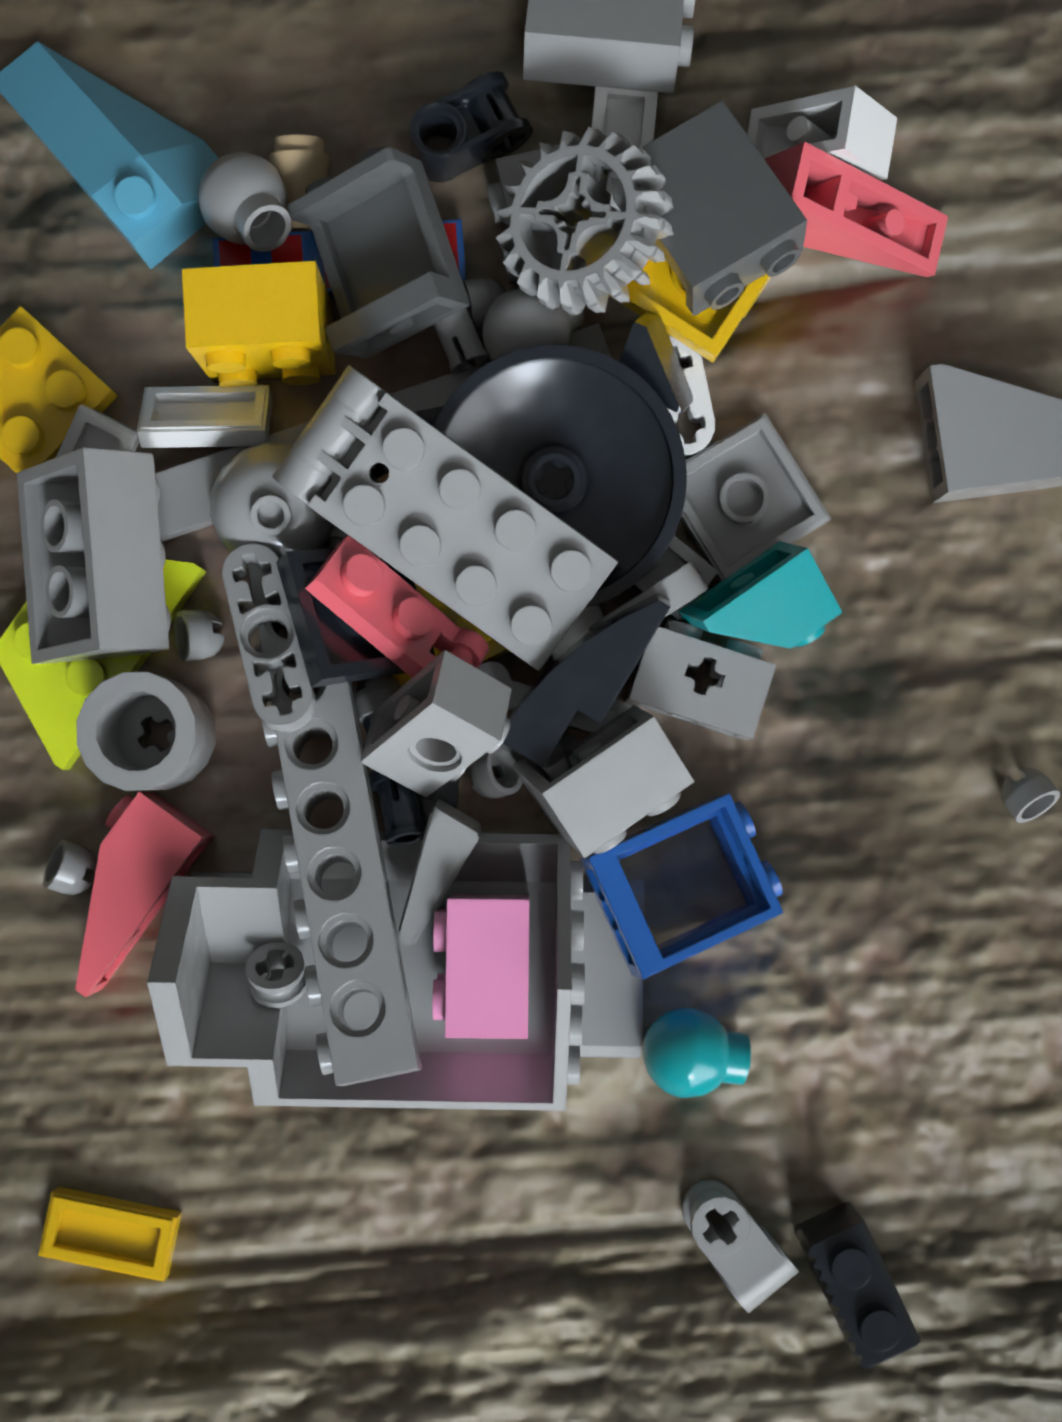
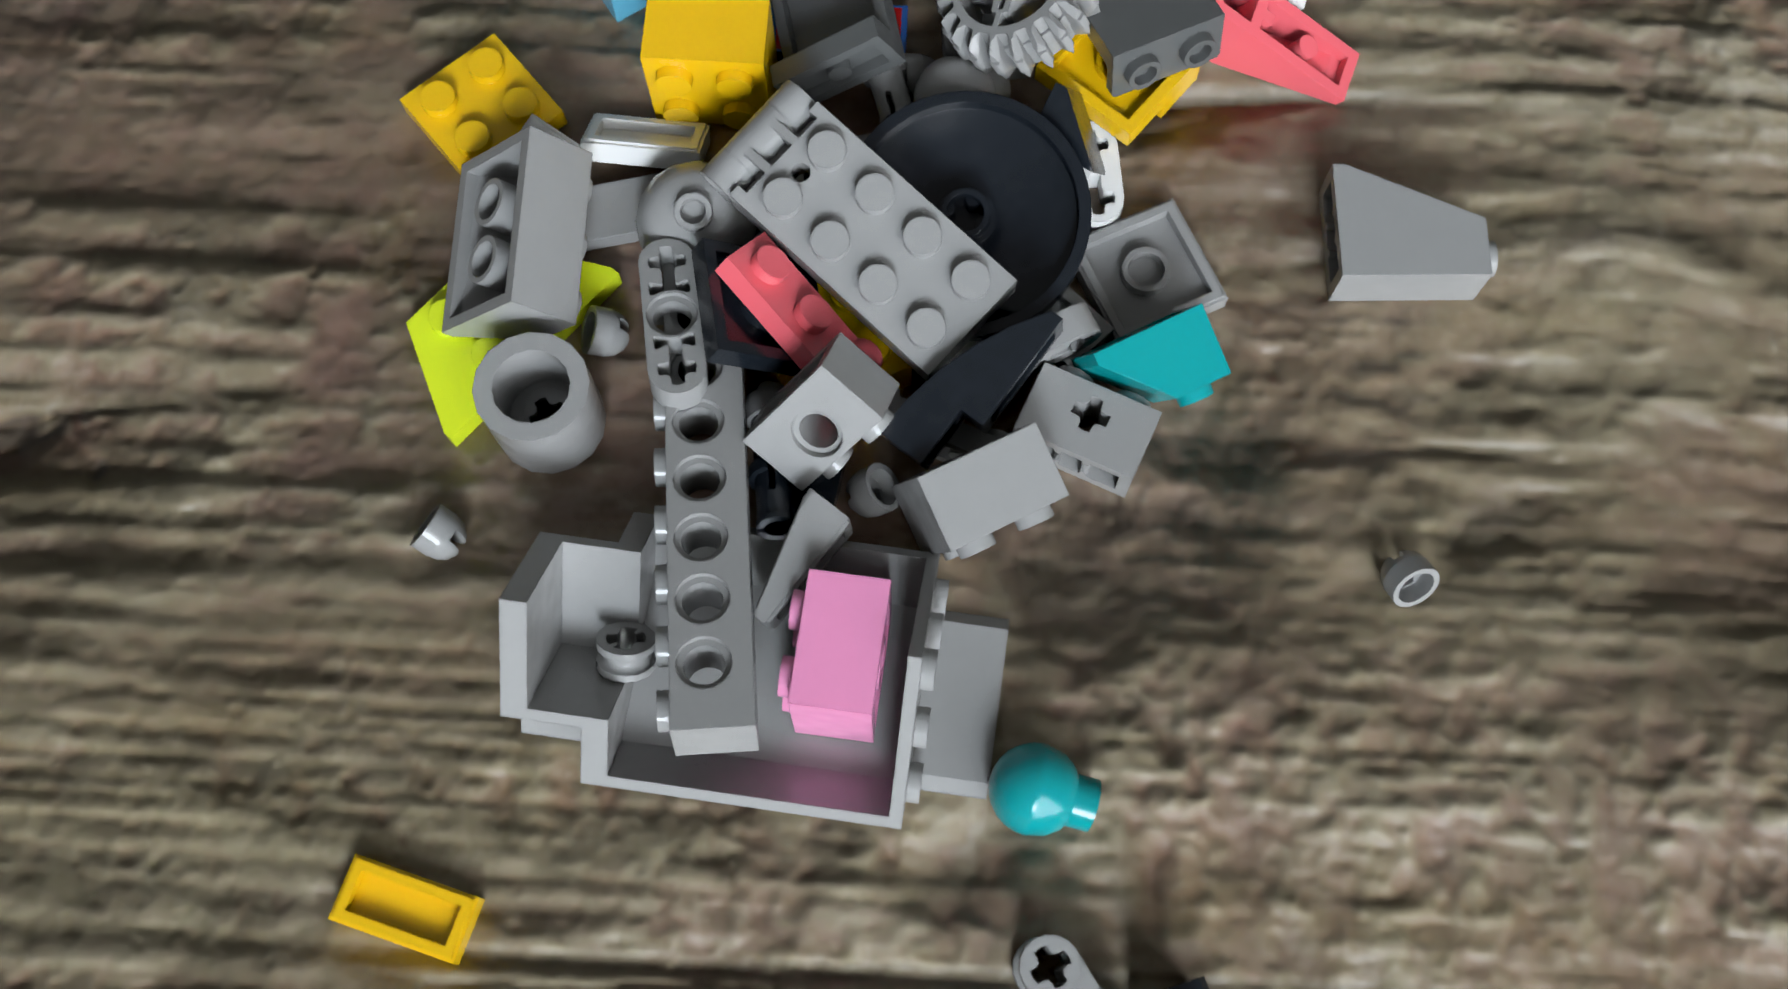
camera: 10 degrees right, 15 degrees down
coral slope [75,791,215,997] -> none
blue window [579,793,784,979] -> none

